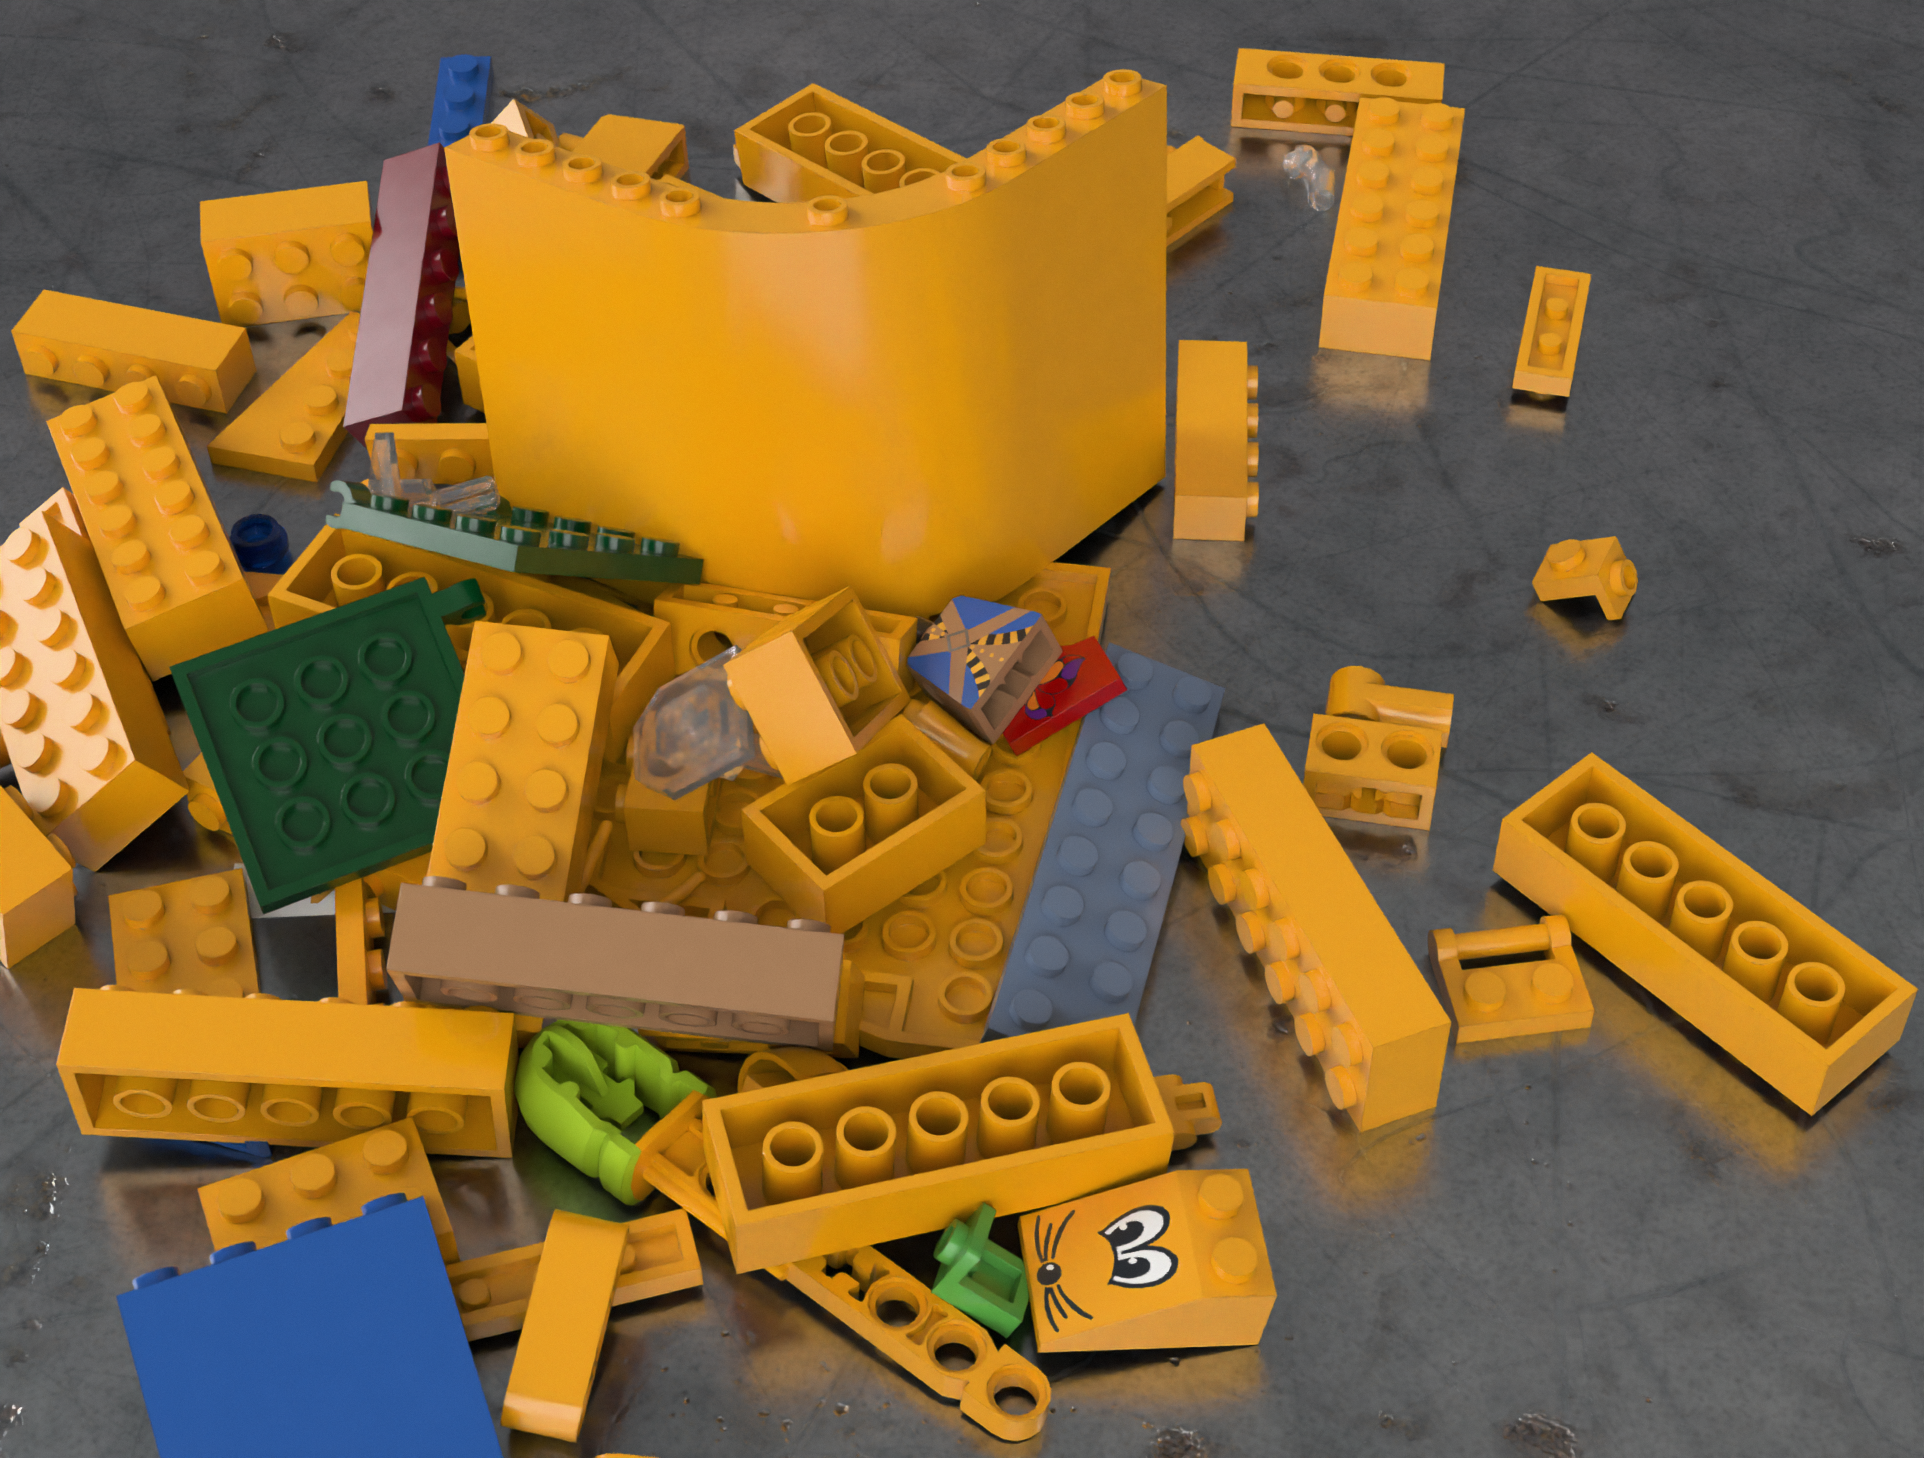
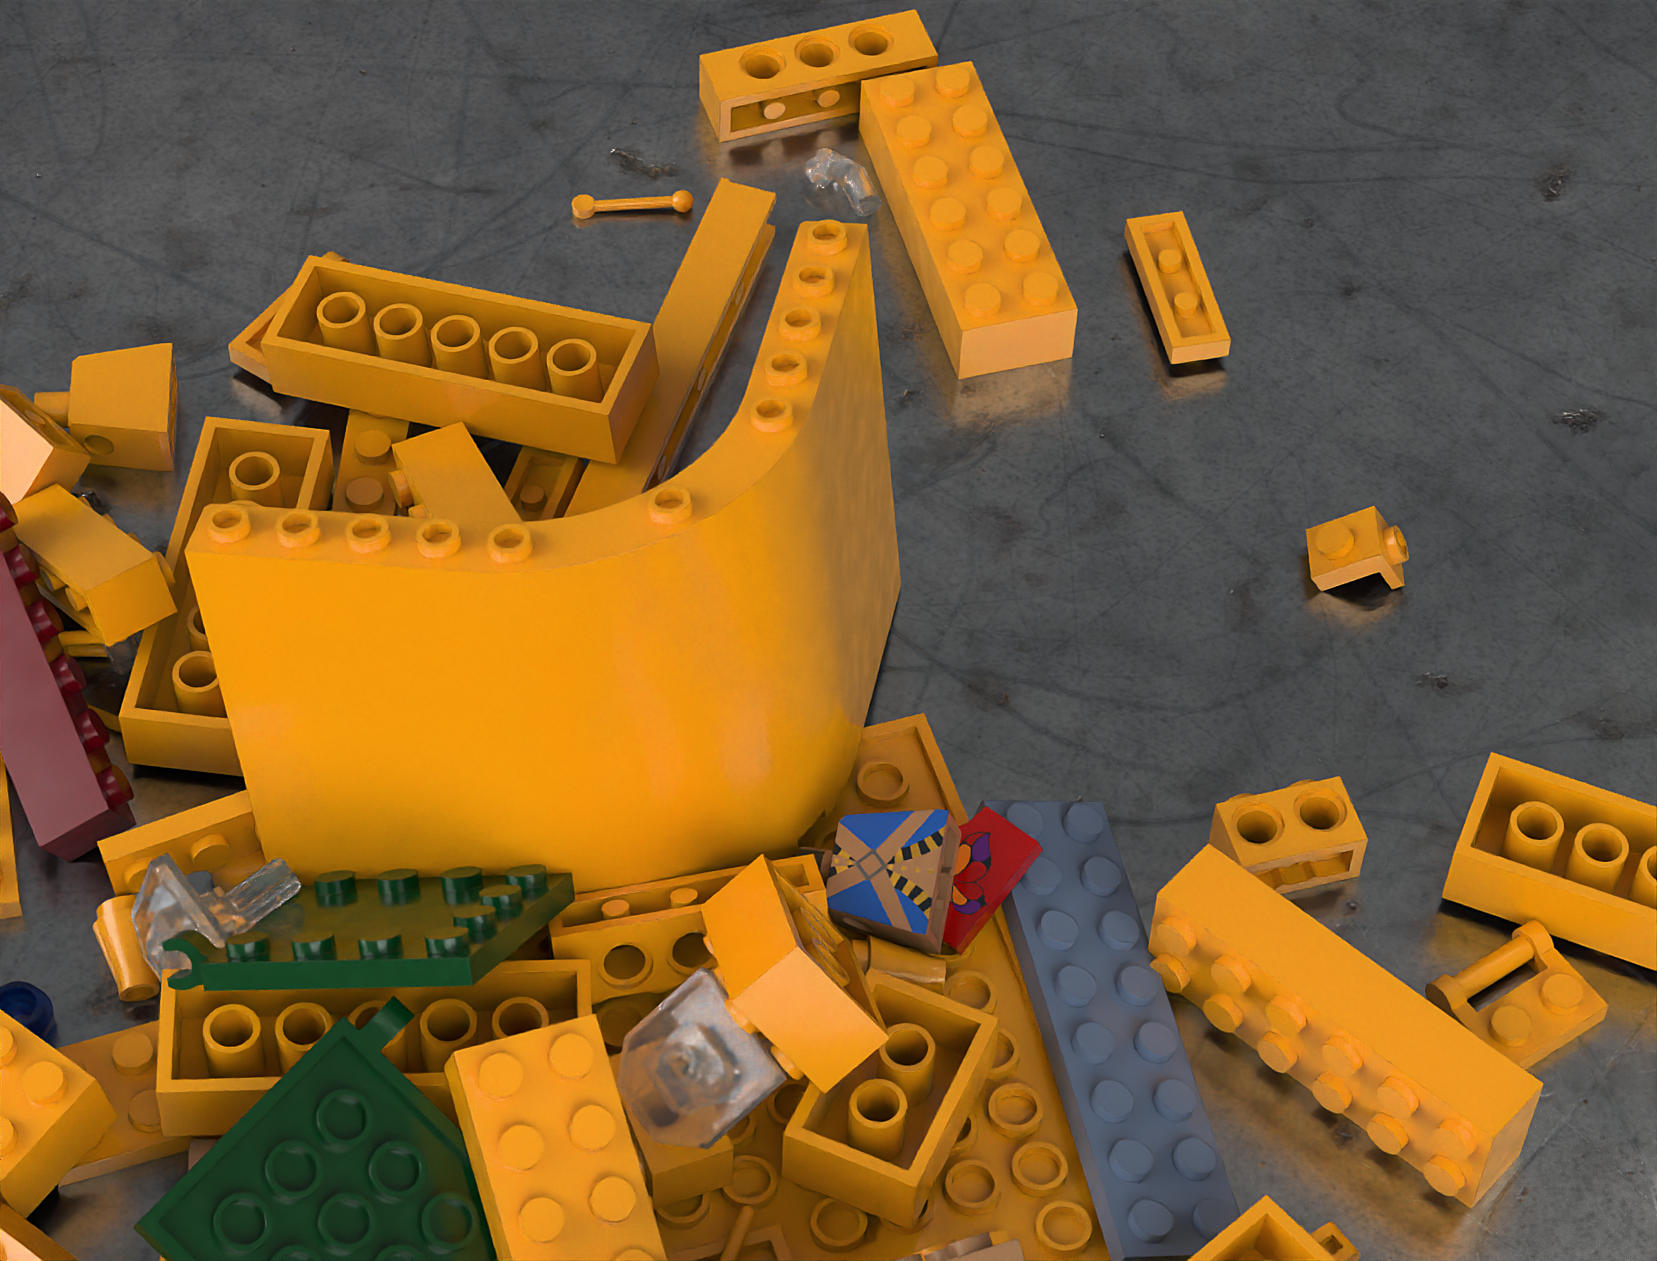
camera: 30 degrees left, 5 degrees up
light orange brick [1173,340,1259,541] -> none
light orange piece [1325,666,1454,748] -> none

